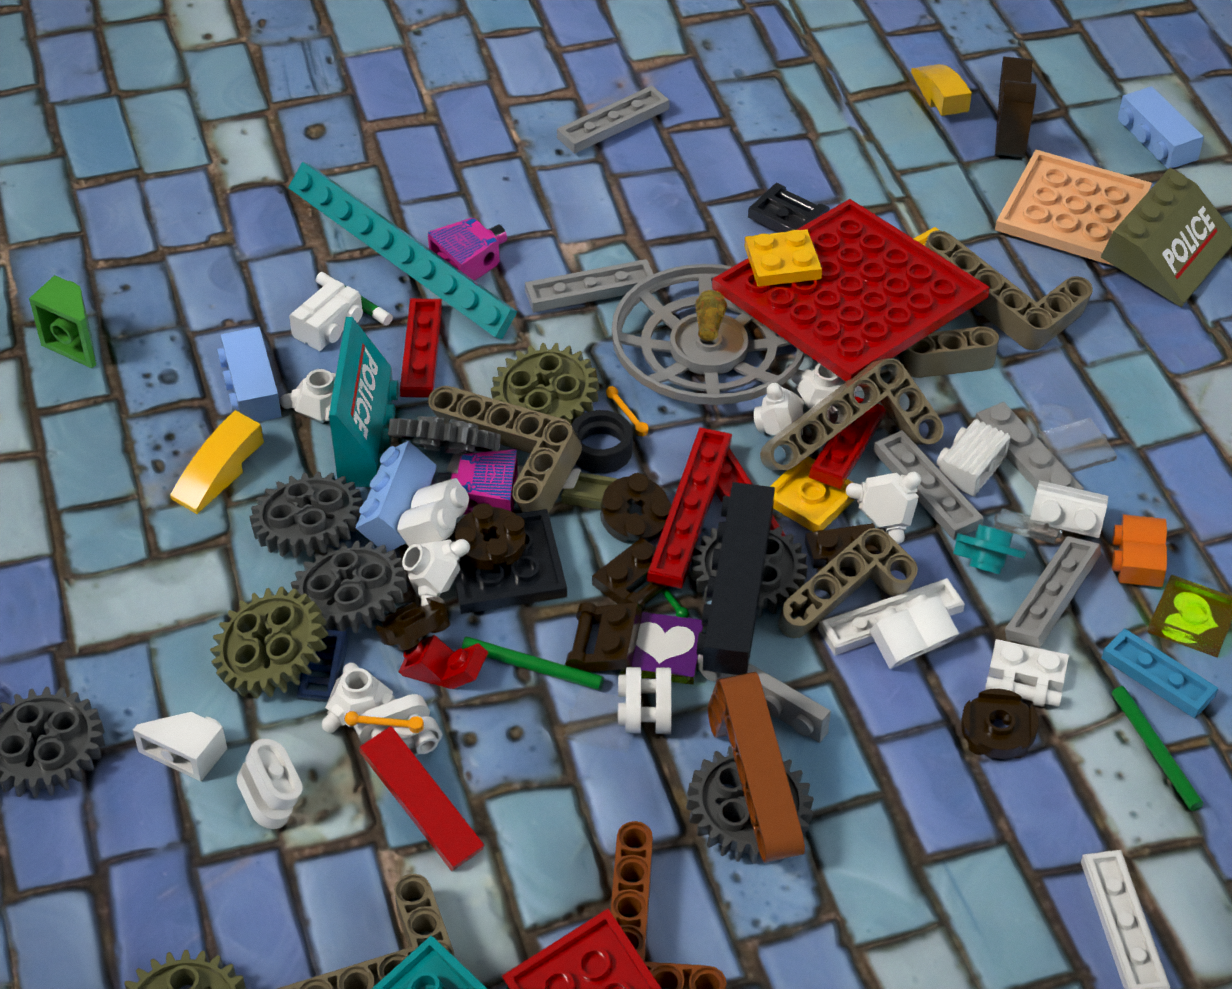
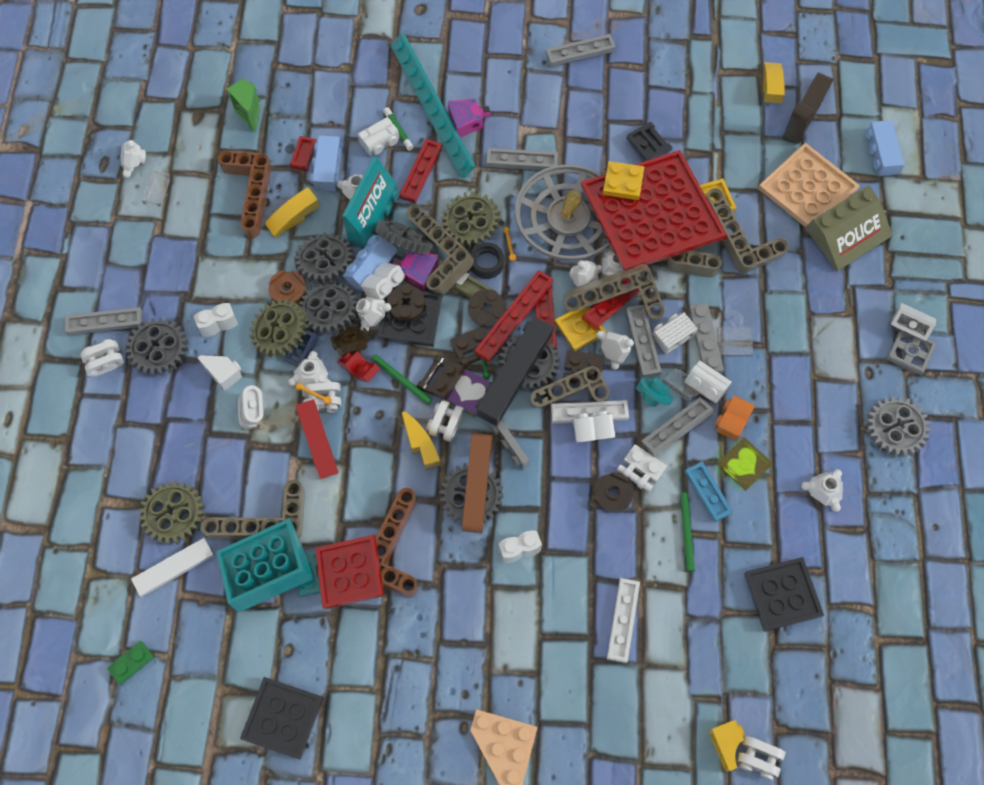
camera: 20 degrees right, 20 degrees up
none -> white brick [194,303,238,337]
none -> dark orange beam [218,151,272,238]
none -> dark orange plate [269,270,306,304]
none -> red tile [290,136,317,172]
none -> yellow slope [402,411,440,470]
none -> white brick [498,531,542,564]

